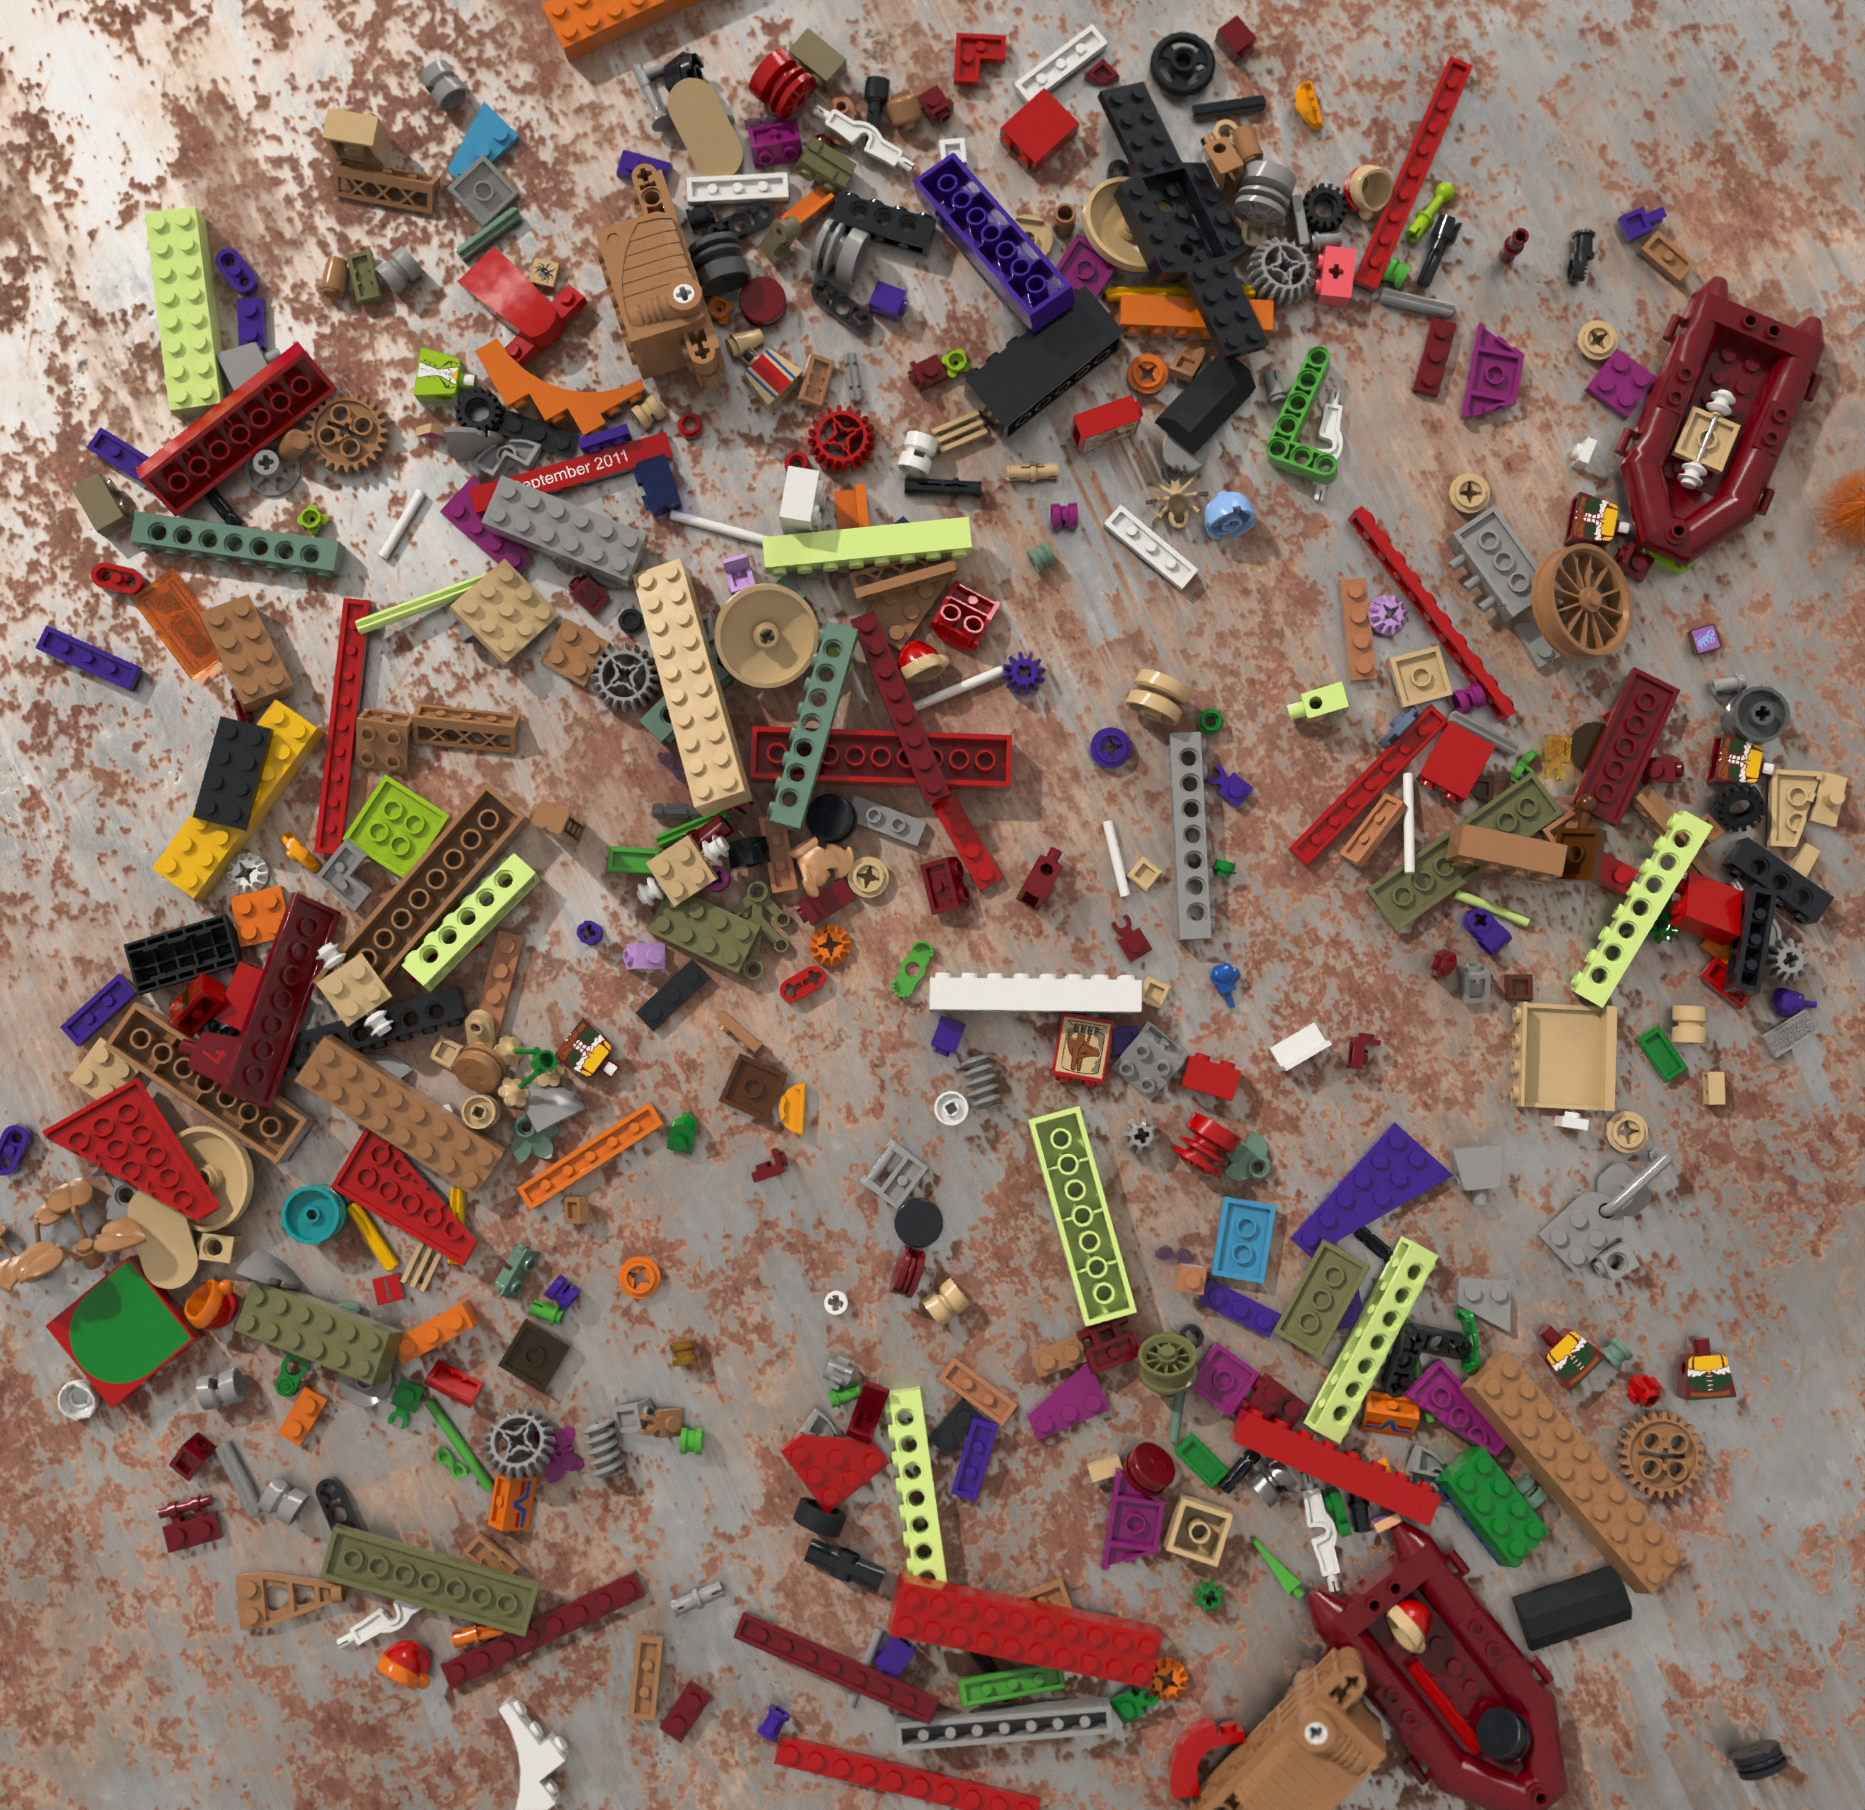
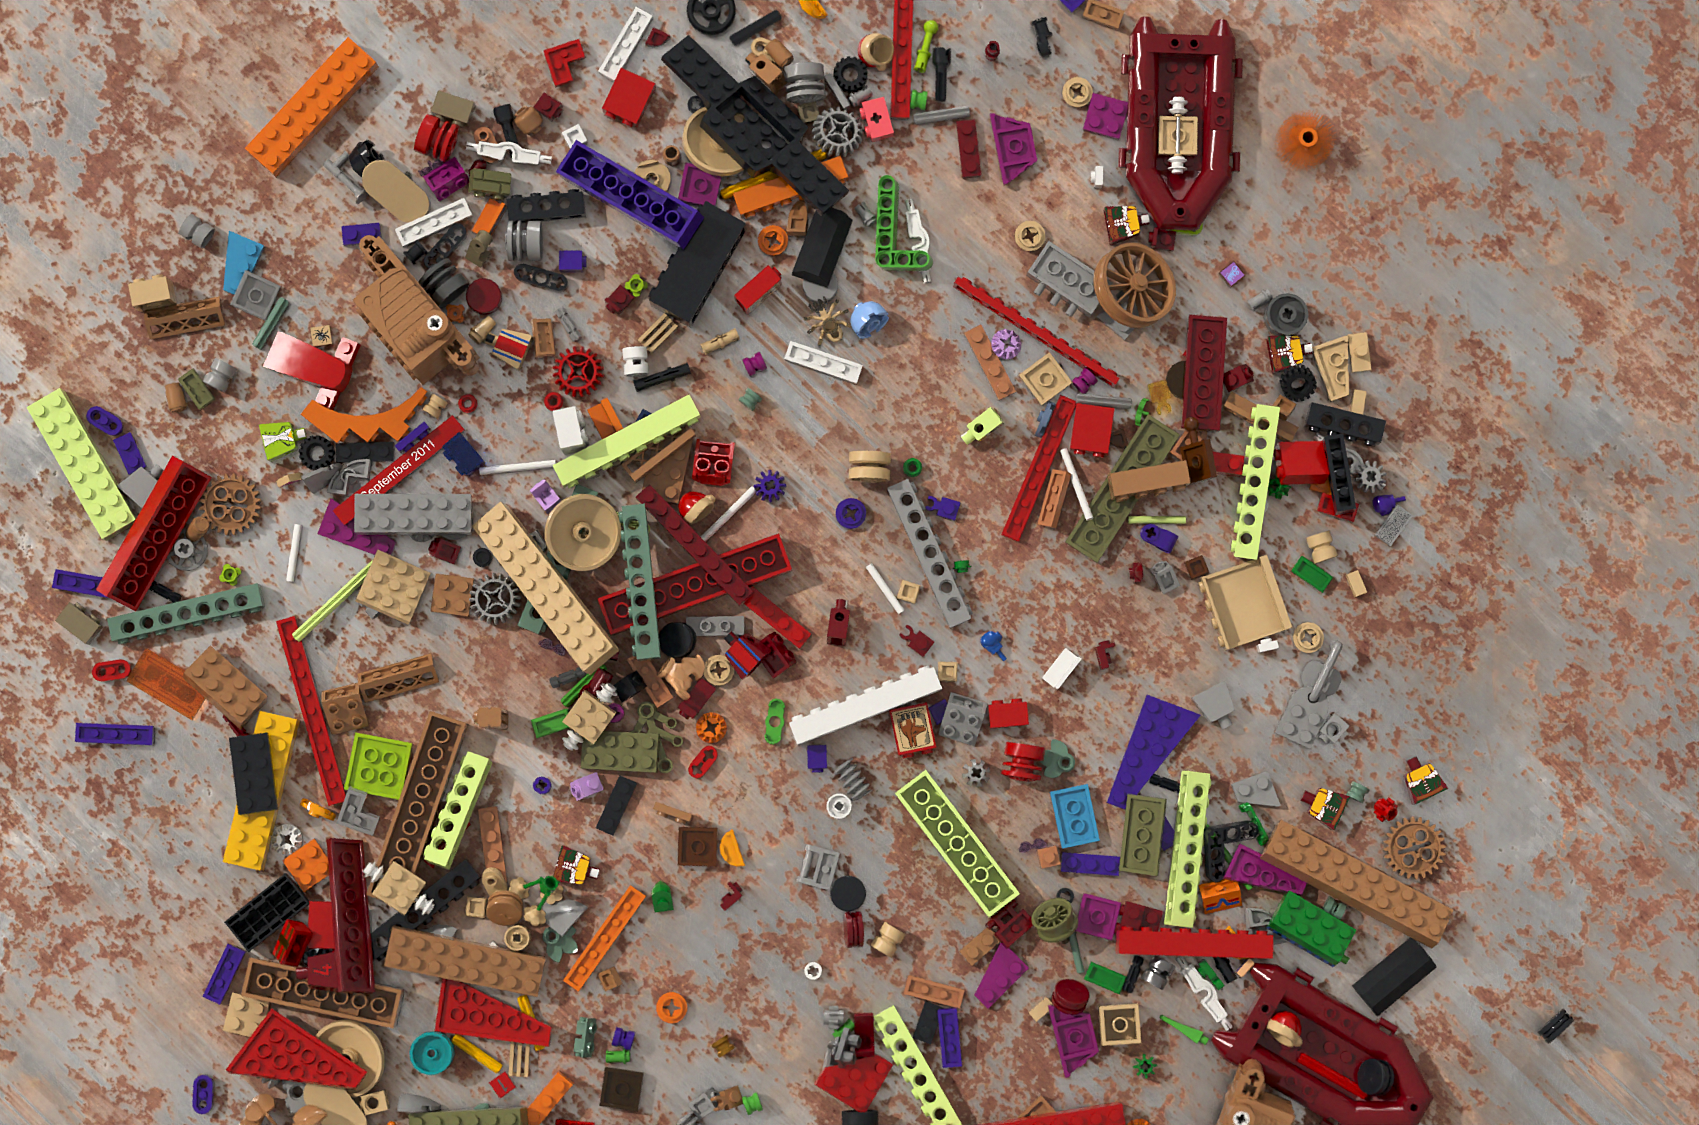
camera: 20 degrees left, 0 degrees up
none -> torso [724,631,772,680]
none -> flat silver hips [827,1028,862,1068]

